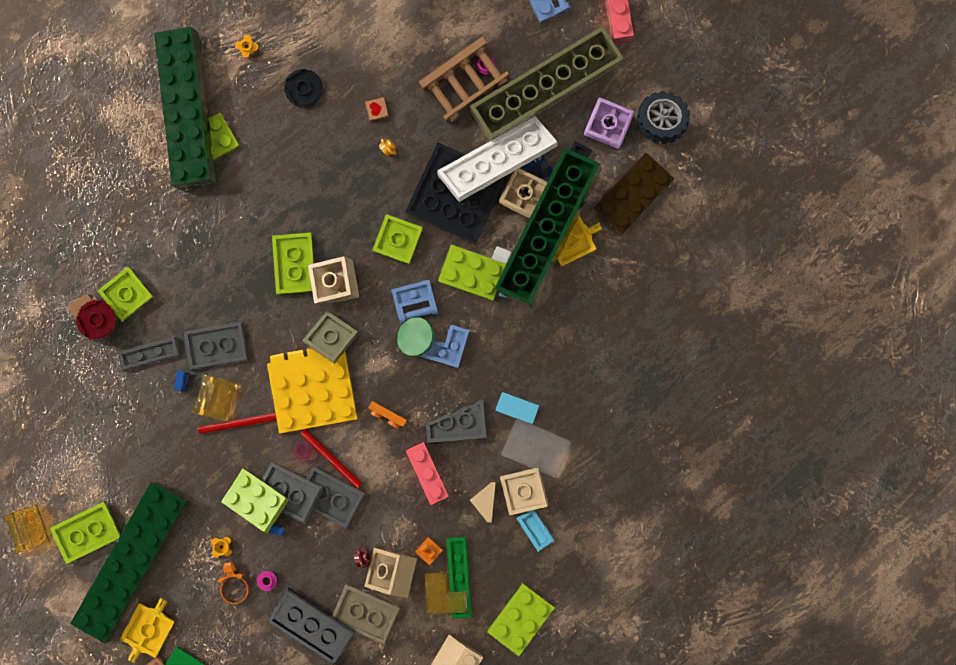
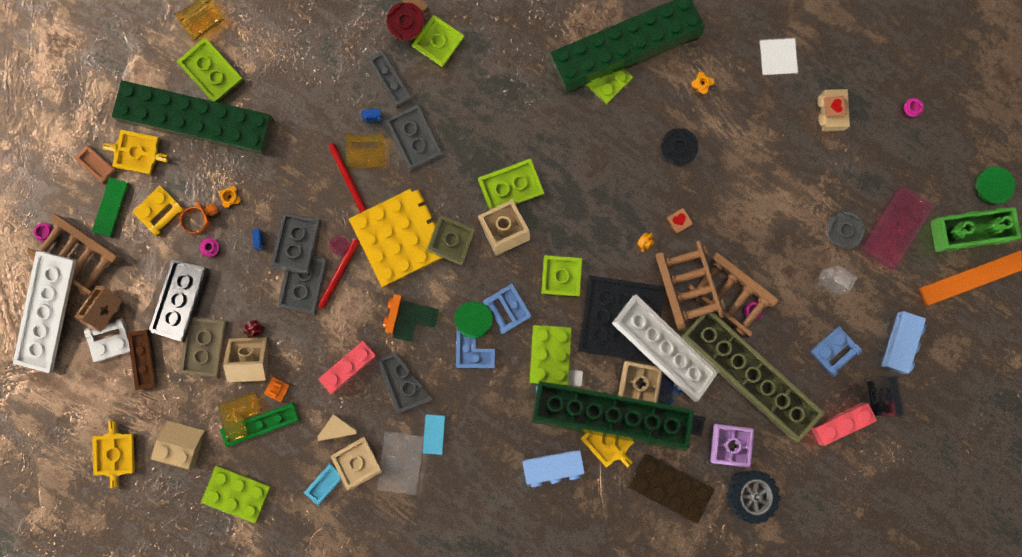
camera: 70 degrees right, 0 degrees up
lime plate [221,469,289,533] -> none
none -> yellow plate [132,186,184,236]
none -> clear green plate [393,300,439,342]
none -> light blue brick [522,450,585,487]
none -> medium nougat fence [655,241,726,330]

